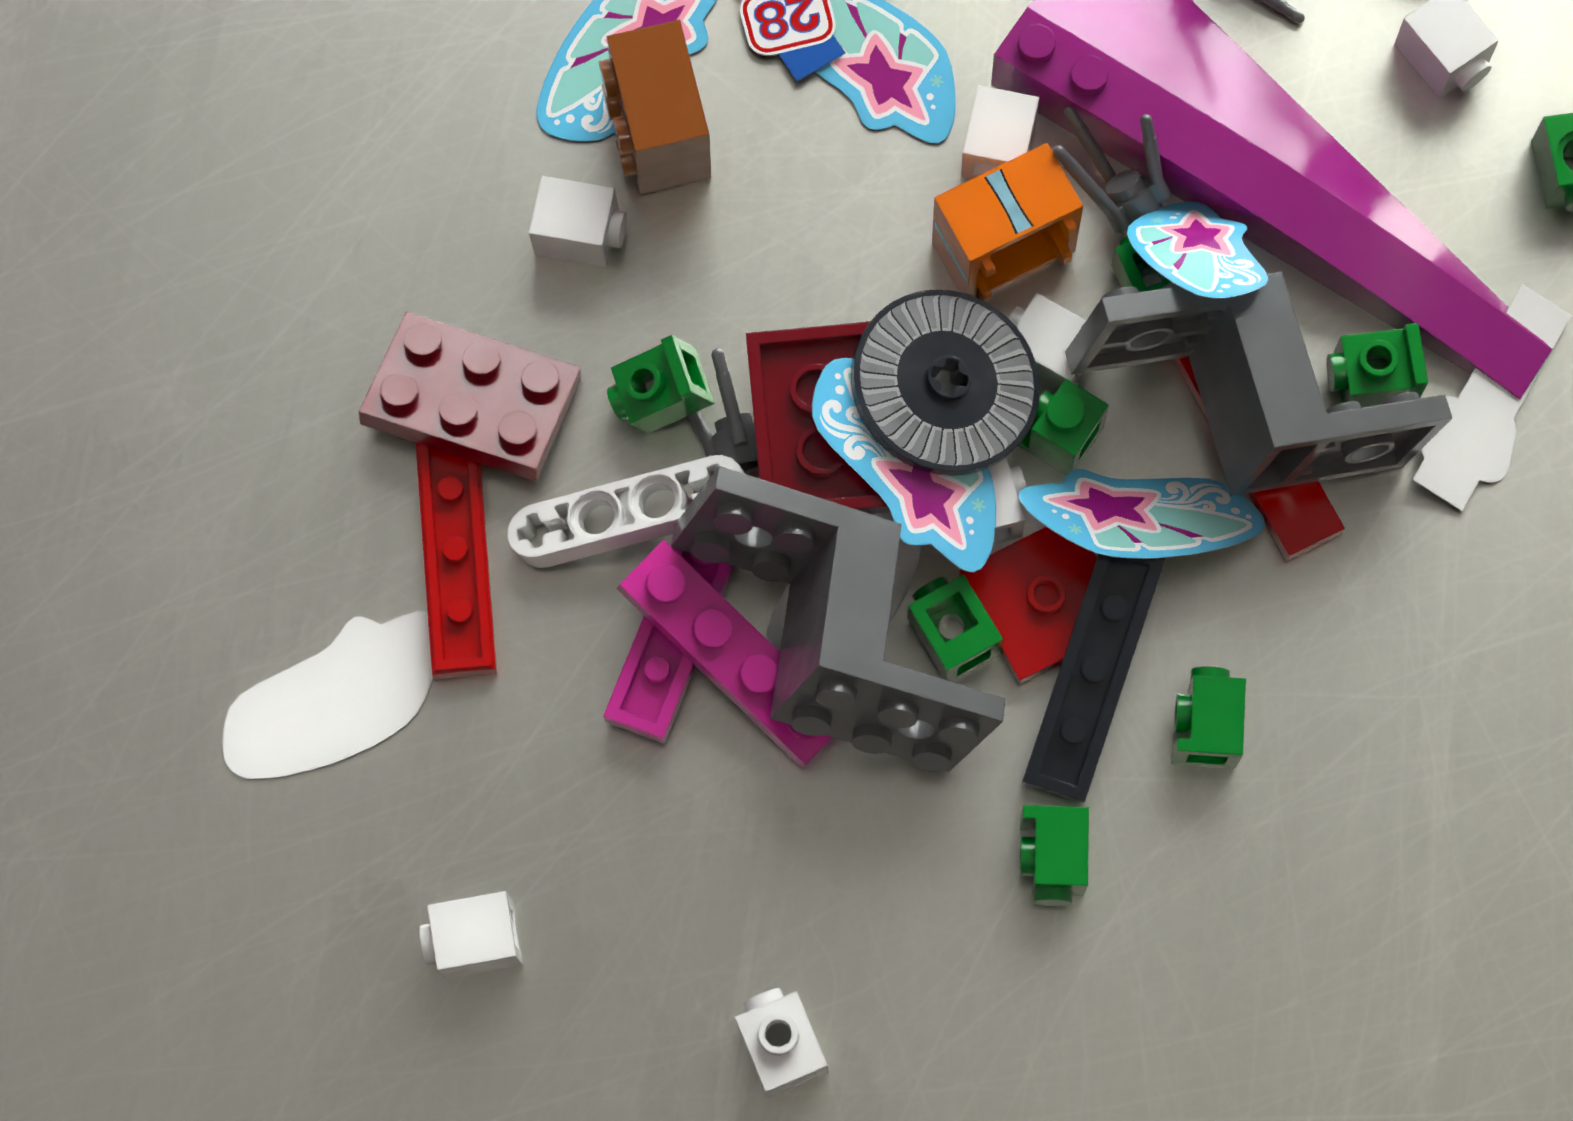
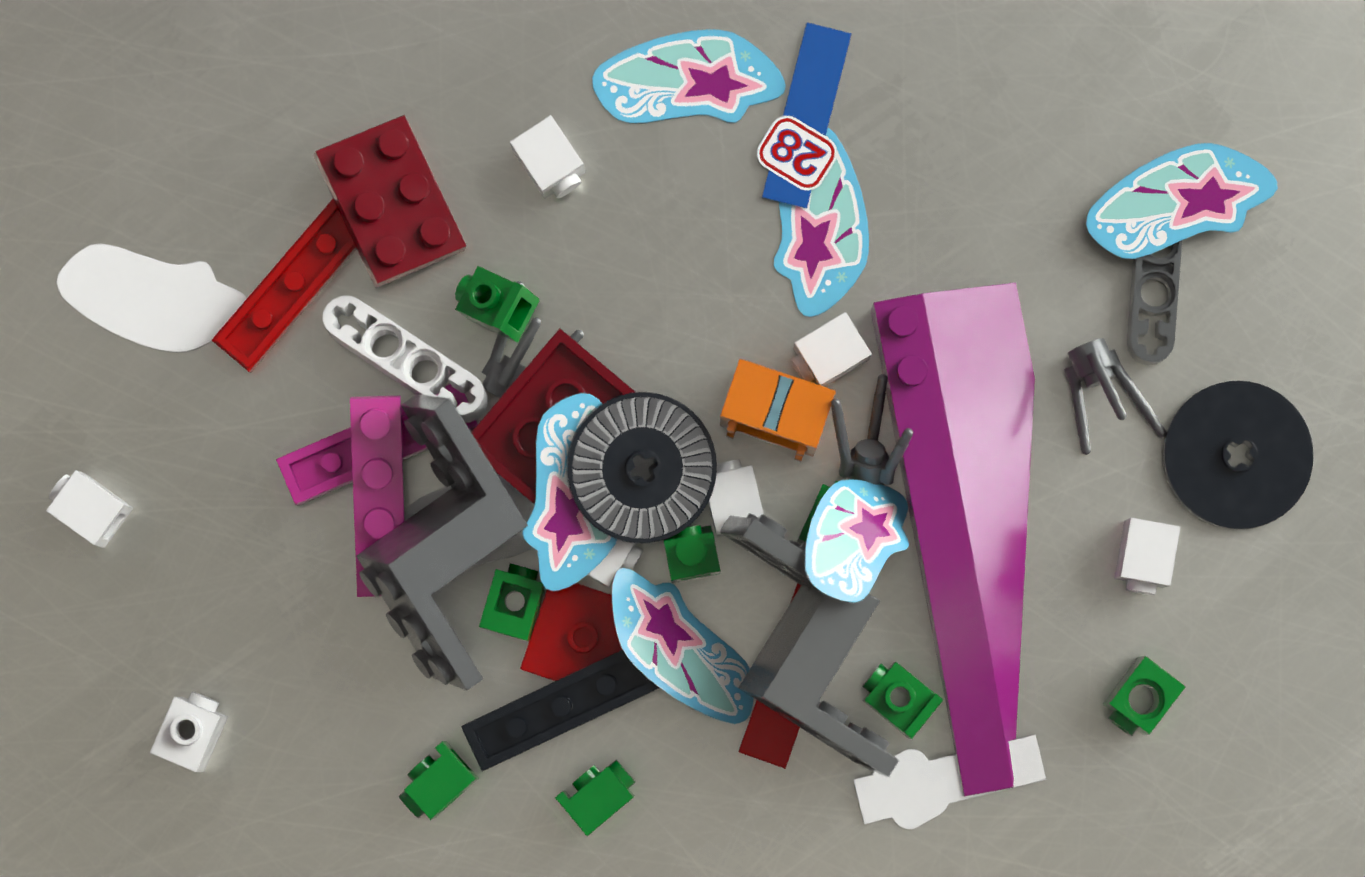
camera: 45 degrees right, 10 degrees up
dark orange brick [599,19,711,195] -> none

